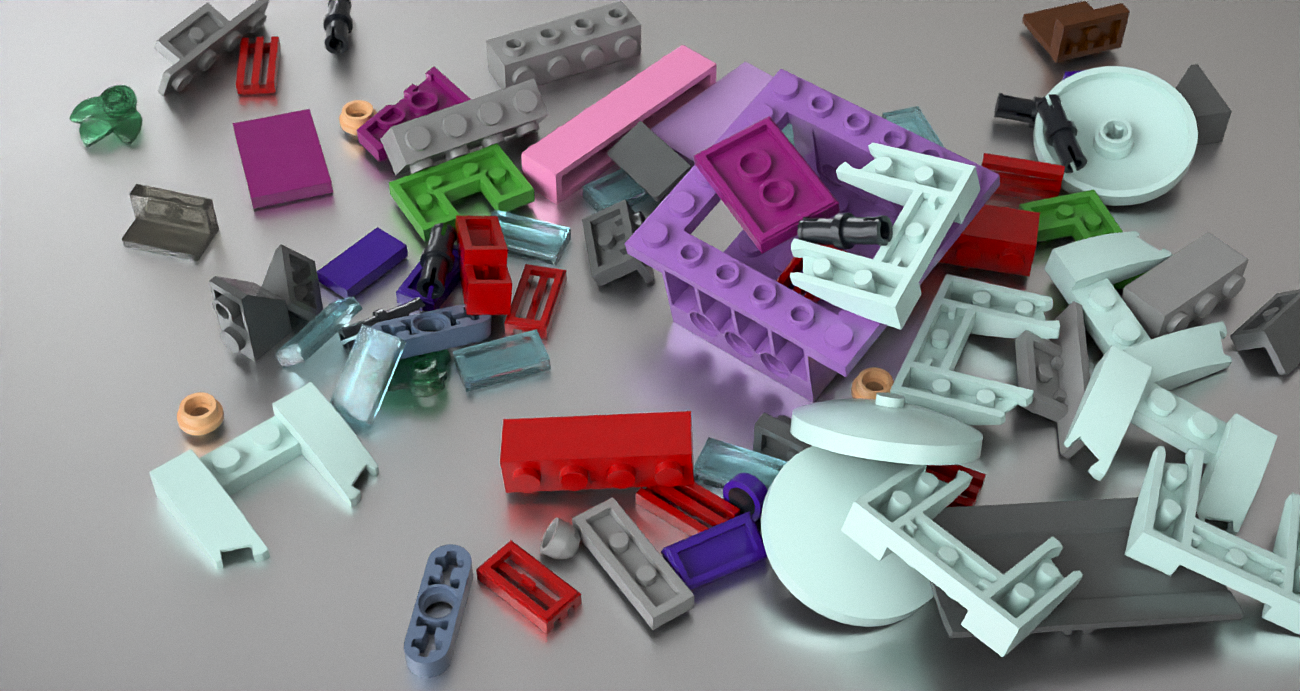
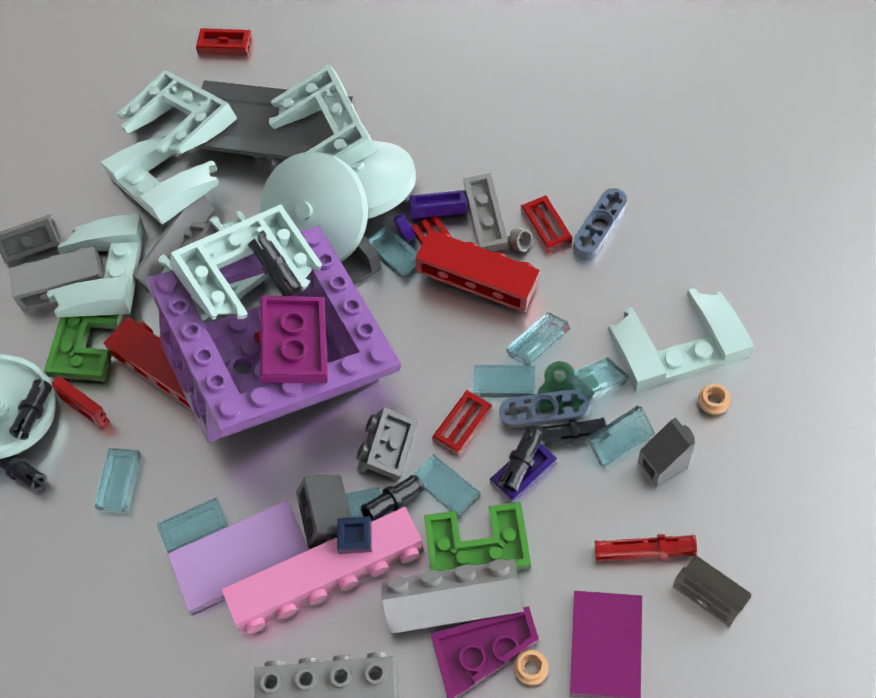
camera: 150 degrees left, 15 degrees up
dark grey slope [261,244,325,324] -> none
dark purple tile [317,227,408,301] -> none
red slope [456,216,512,315] -> none
none -> dark blue tile [337,517,372,554]
none -> black pin [361,474,424,521]
none -> clear light blue tile [506,312,571,367]
none -> red pin [594,534,697,562]

